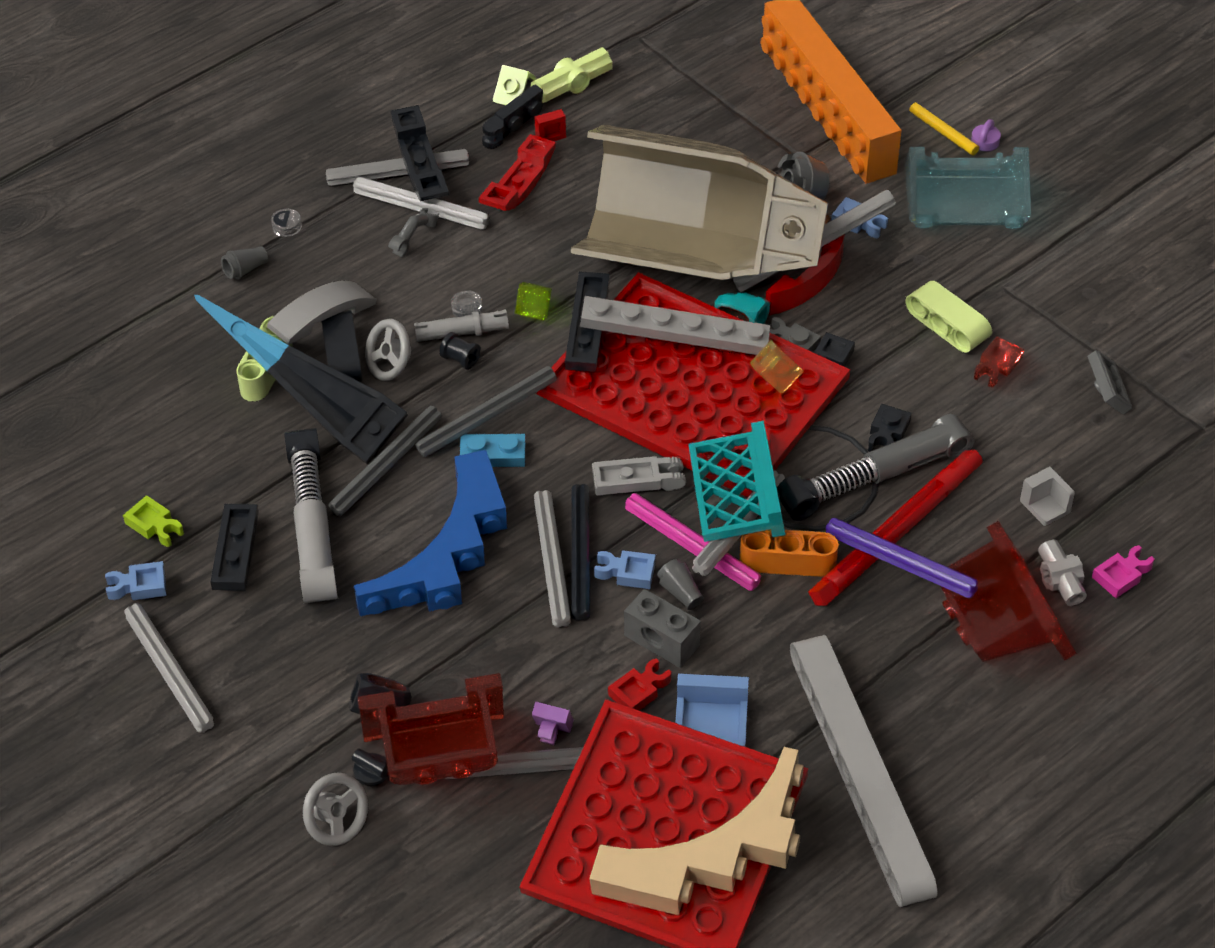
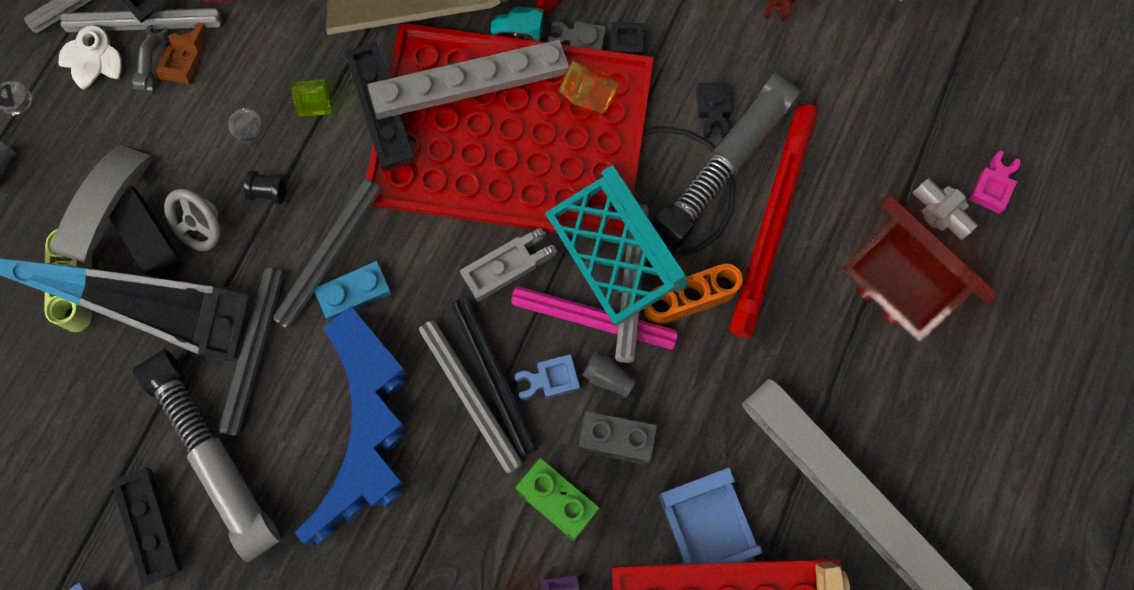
camera: 25 degrees left, 25 degrees up
lime plate [123,495,184,547] -> none
light grey pin [414,309,509,342] -> none
red plate [608,658,672,711] -> none
dark purple axle [826,518,978,598] -> none
light grey panel [1020,466,1075,526] -> none
none -> white plate [59,26,122,90]
none -> dark orange slope [155,22,206,85]
none -> bright green window [515,458,600,541]

